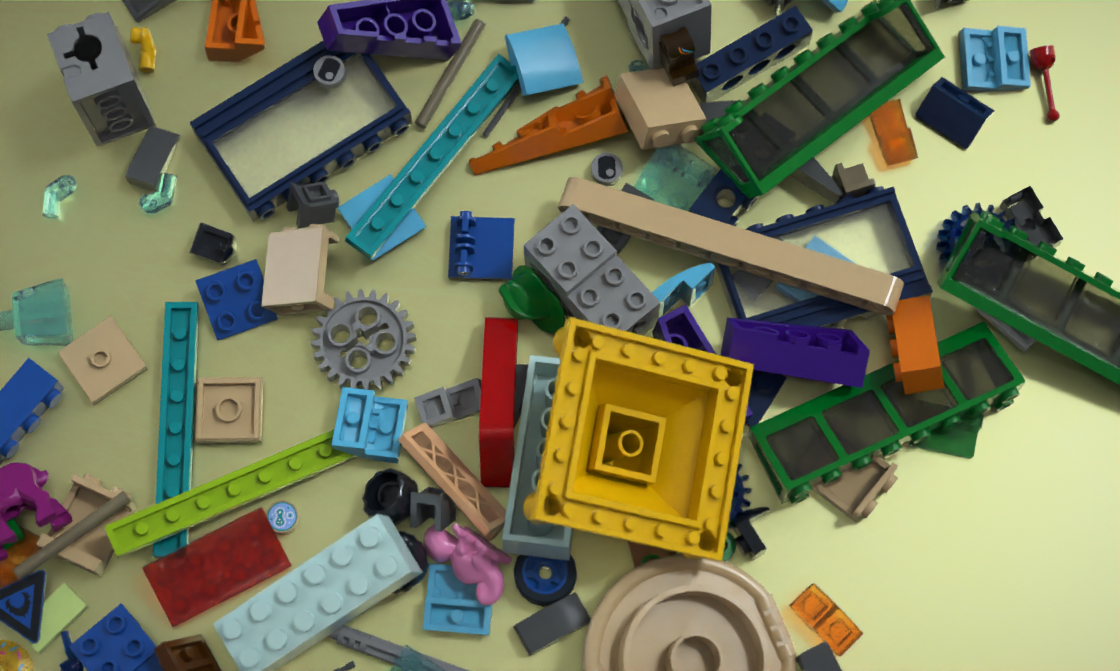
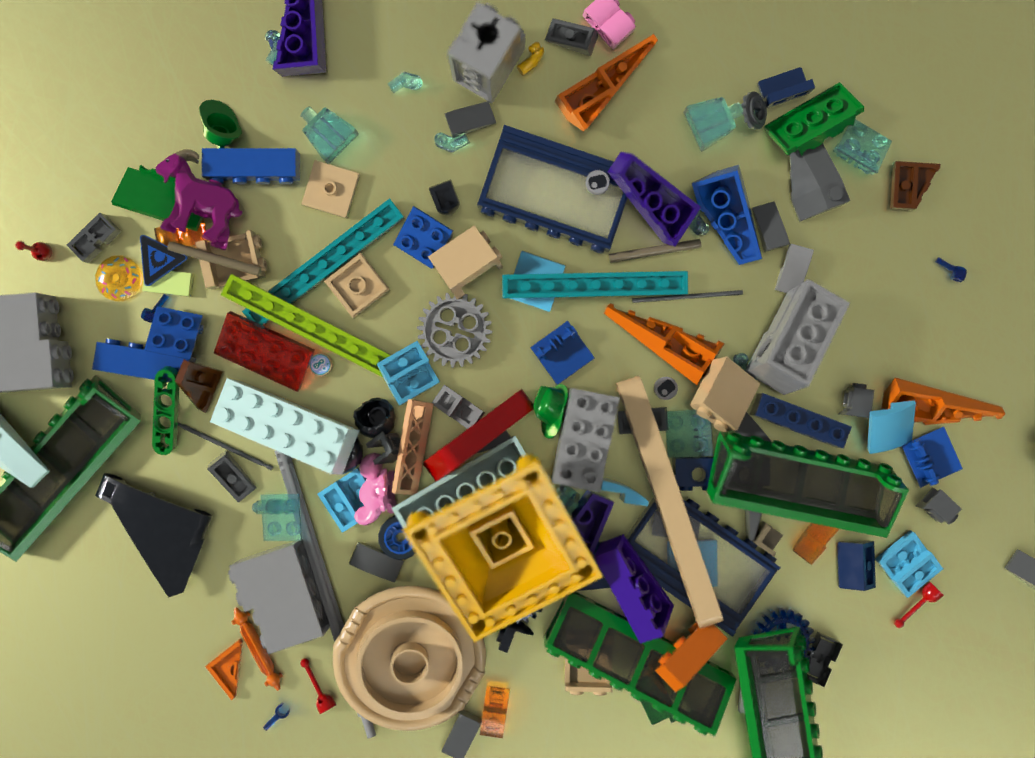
camera: 50 degrees right, 15 degrees up
dark grey window [286,181,339,229] -> none
medium azure slope [504,23,584,96] -> none
dark brown leg [659,26,699,86] -> none

